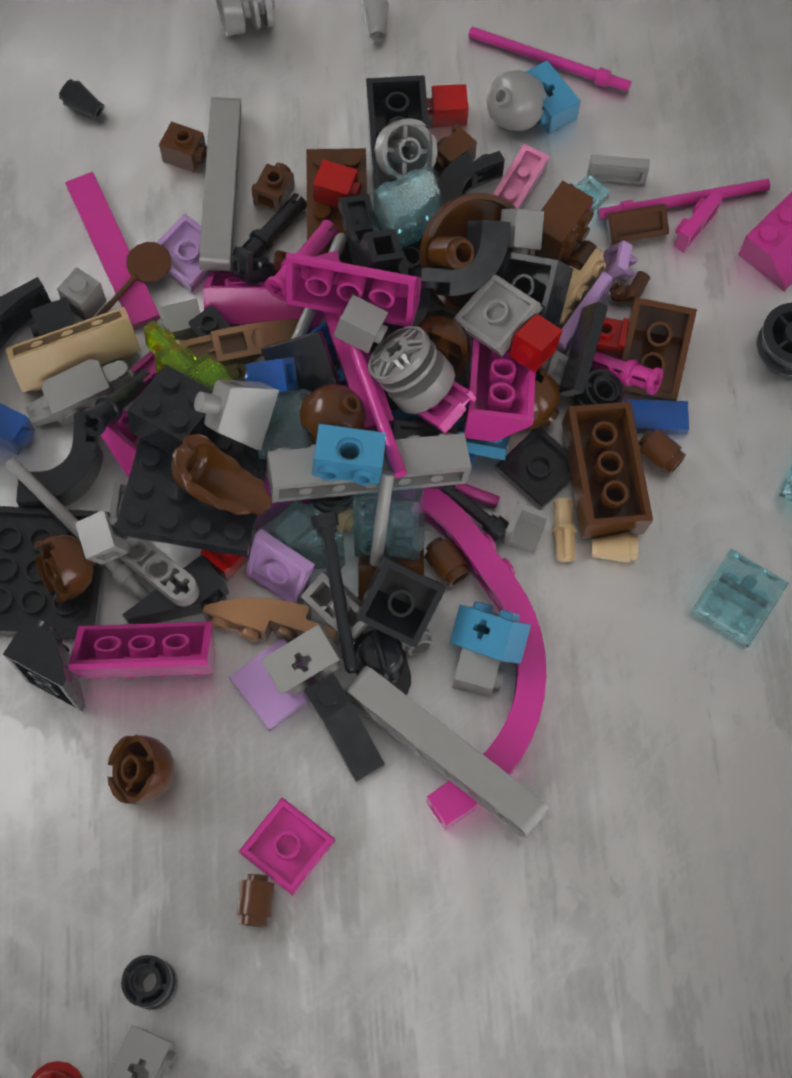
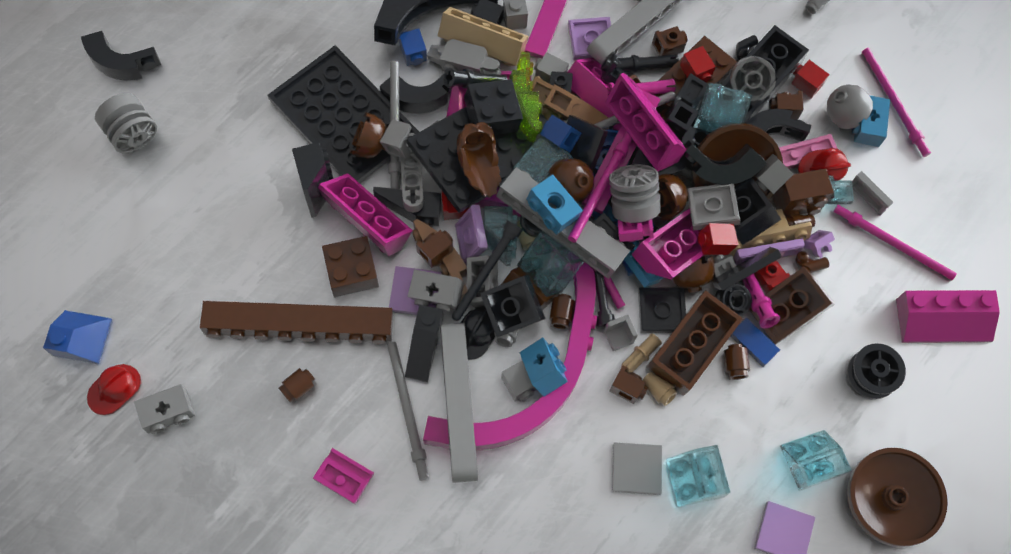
camera: 40 degrees right, 0 degrees up
reddish brown piece [96,242,172,316] -> none
reddish brown cylinder [107,735,175,805] -> none
black wheel [121,955,178,1010] -> none
light grey torso [194,380,279,451] -> none
dark pink tile [238,797,336,896] -> none
light grey brick [333,295,388,353] -> none
light grey bar [369,470,394,566] -> none
reddish brown brick [428,236,474,269] -> none
reddish brown tile [605,204,669,244] -> none
dark pink plate [674,190,723,253] -> none
none -> reddish brown brick [200,301,394,344]
none -> dark pink plate [313,448,374,504]
none -> reddish brown brick [322,236,379,297]
none -> light grey bar [387,342,429,481]
none -> reddish brown brick [416,230,453,268]
none -> reddish brown brick [609,365,649,404]
none -> light grey tile [612,442,662,495]
none -> black arm [735,35,758,60]
none -> red piece [798,148,851,183]

